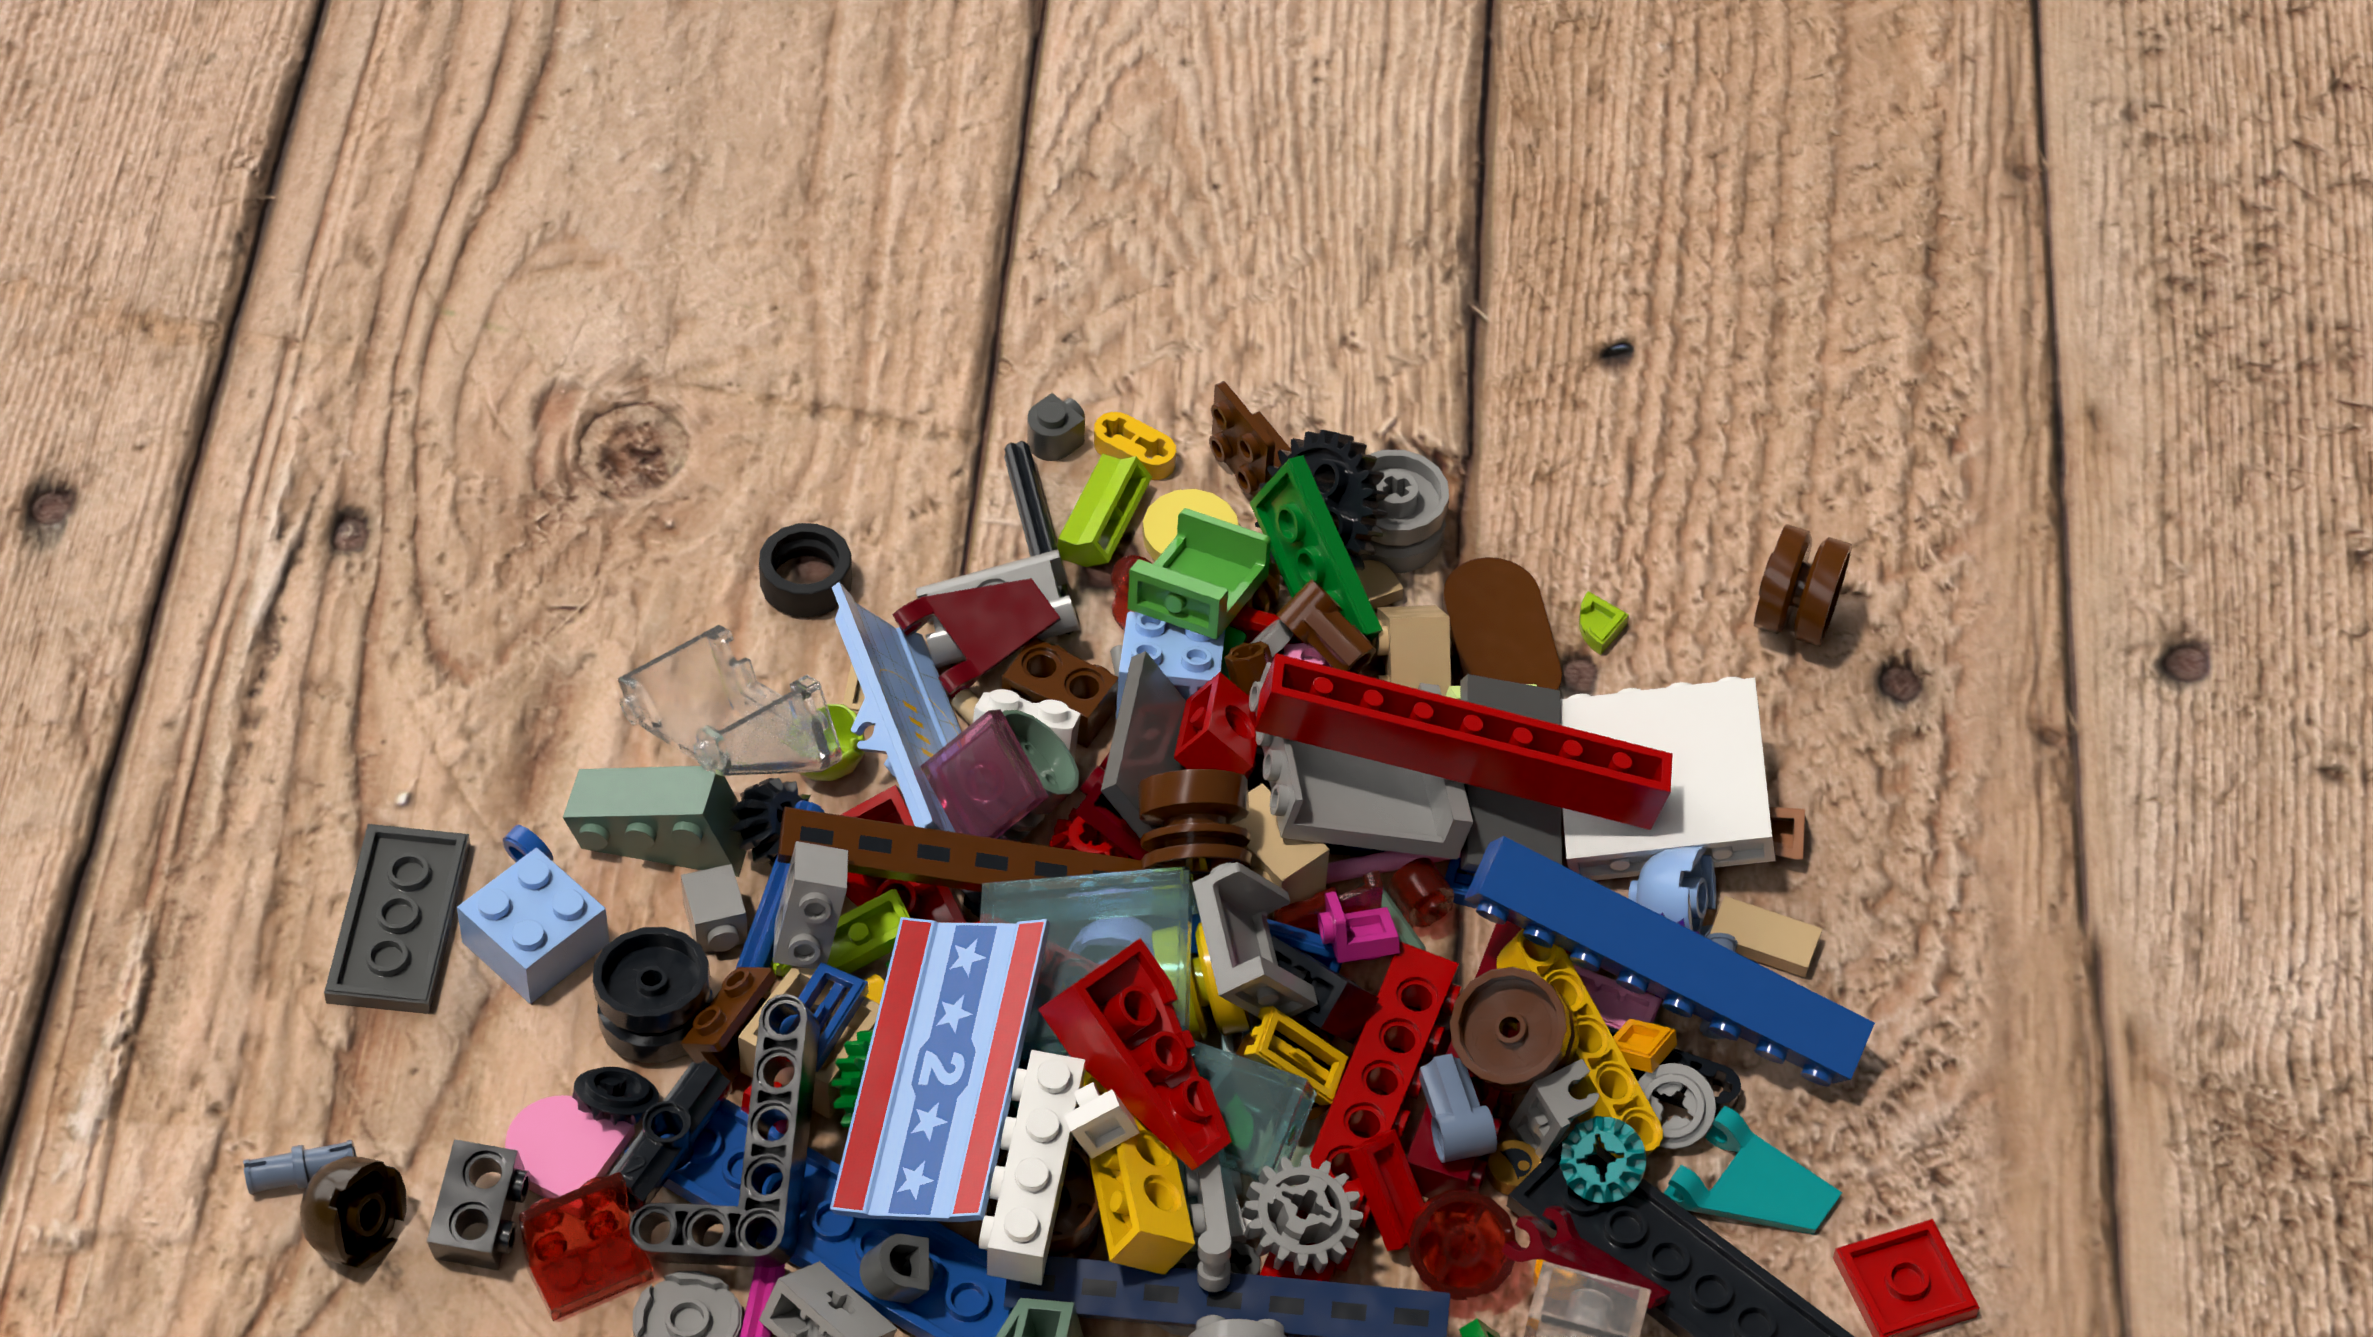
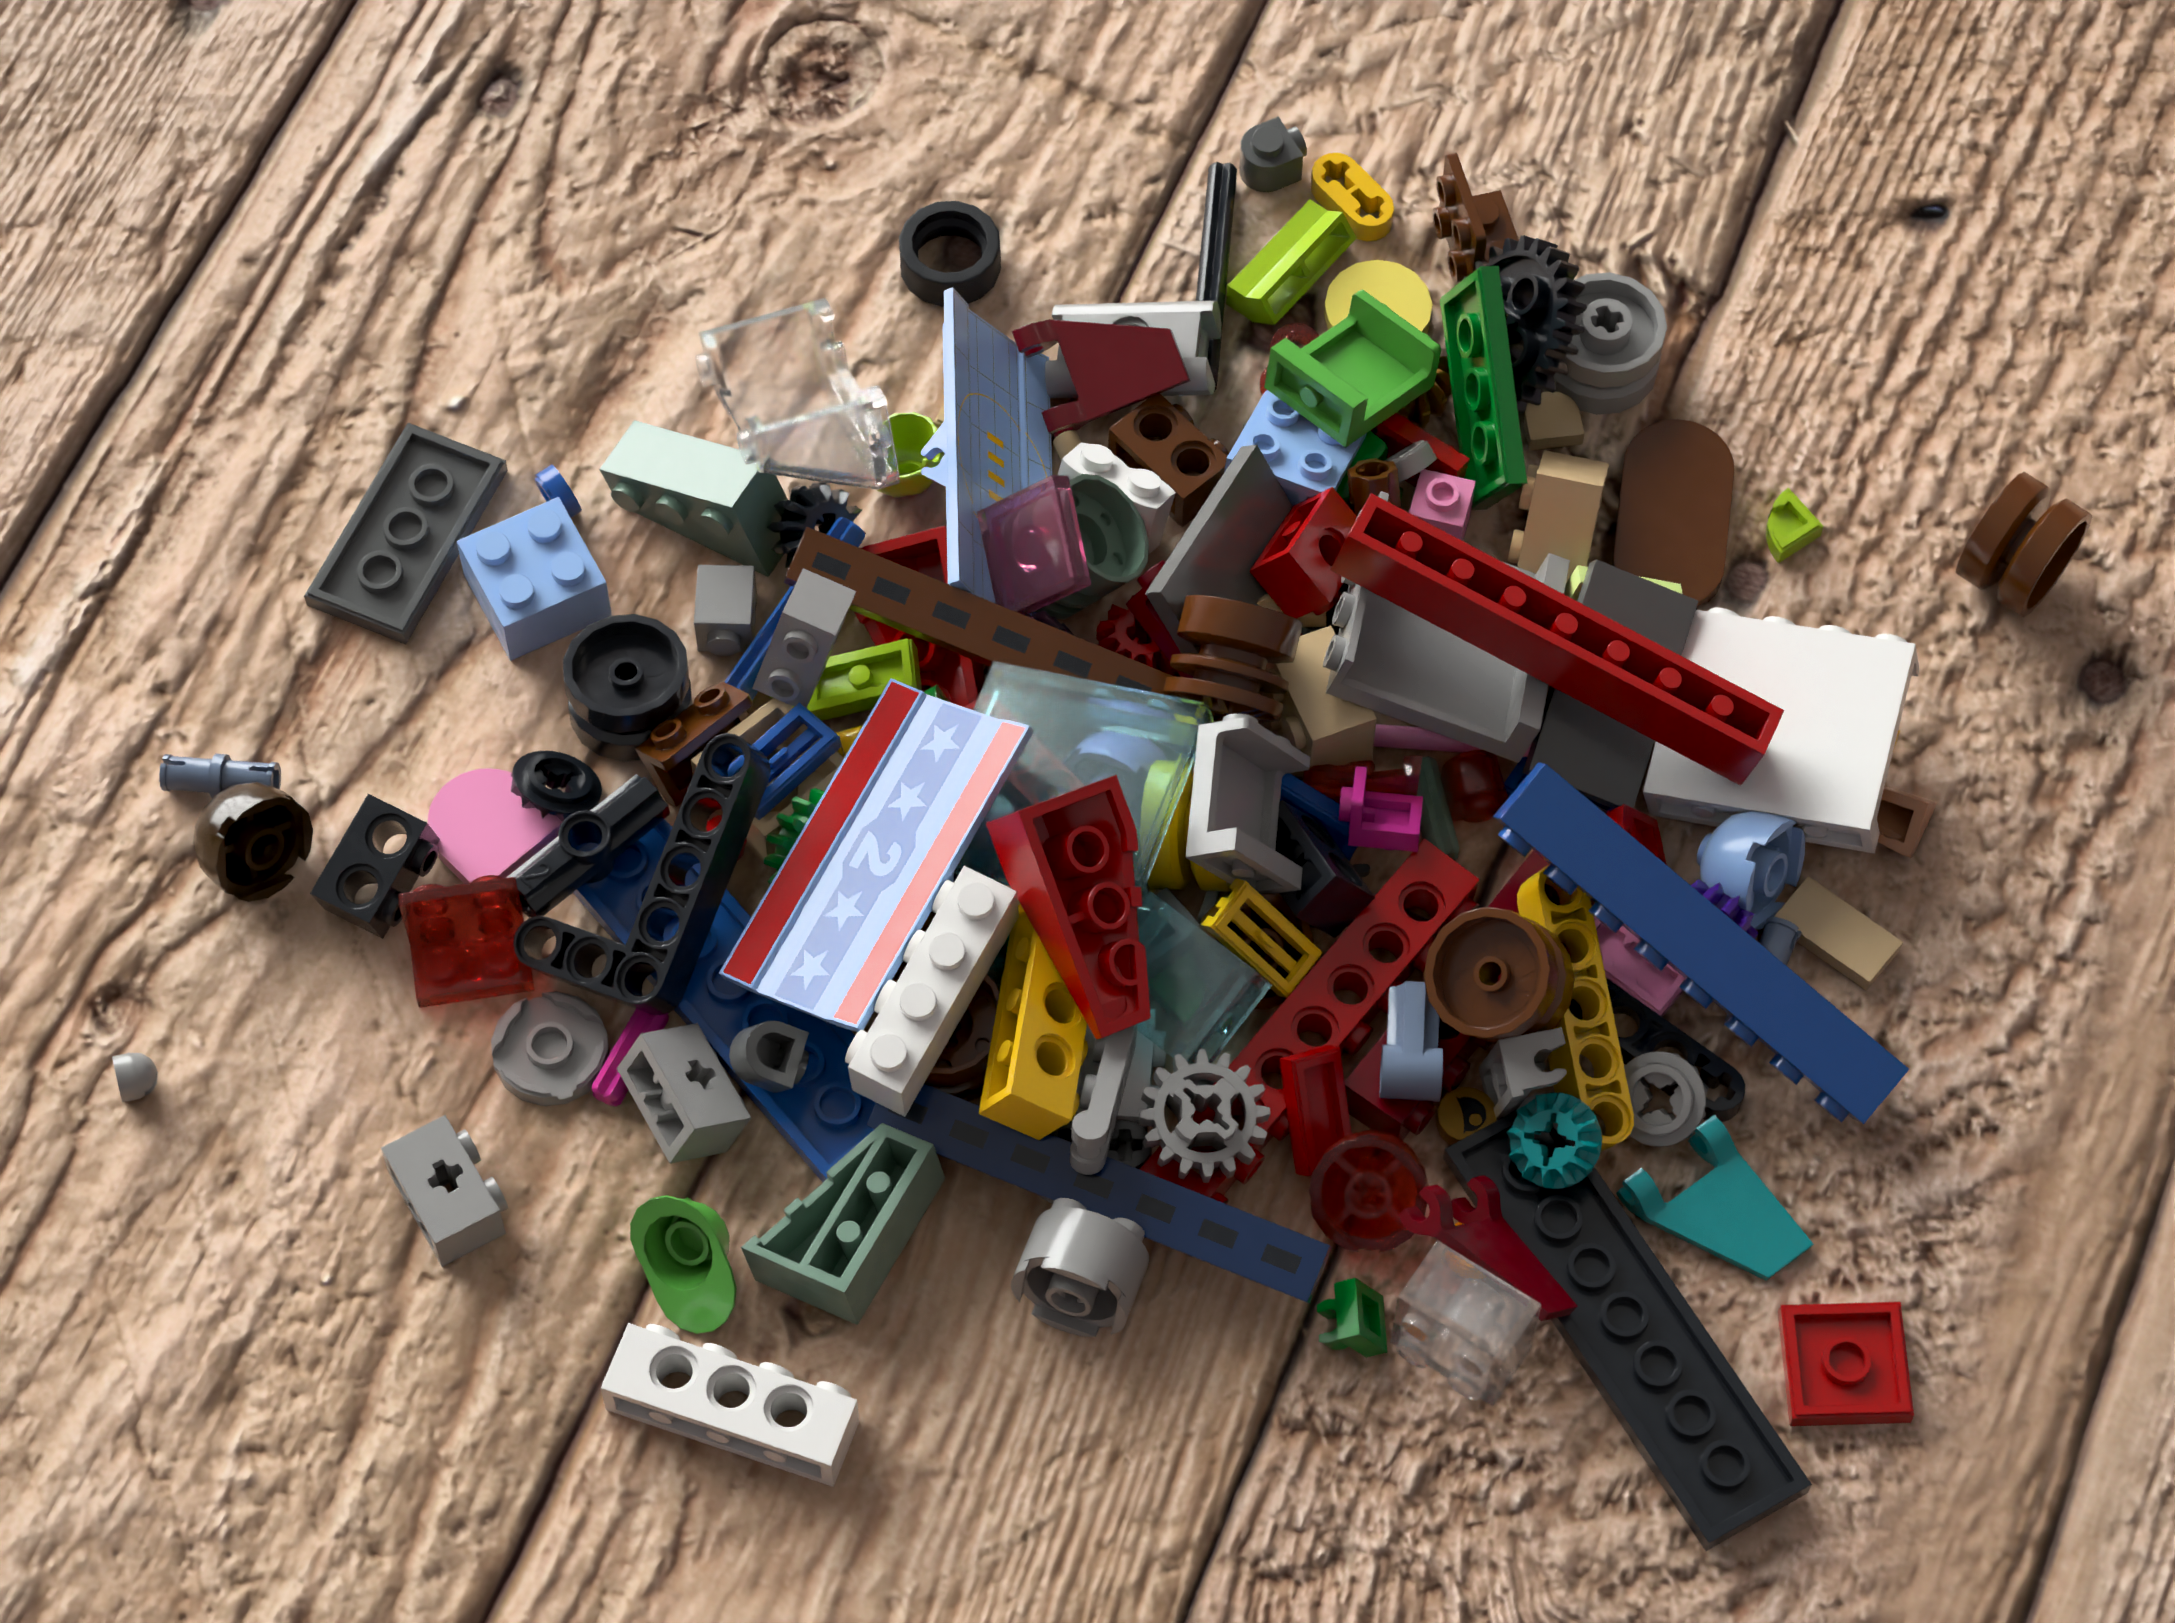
camera: 20 degrees right, 10 degrees up
white tile [1064,1082,1140,1159] -> none
reddish brown piece [1276,579,1377,674] -> none
light orange tile [1613,1018,1677,1073] -> none

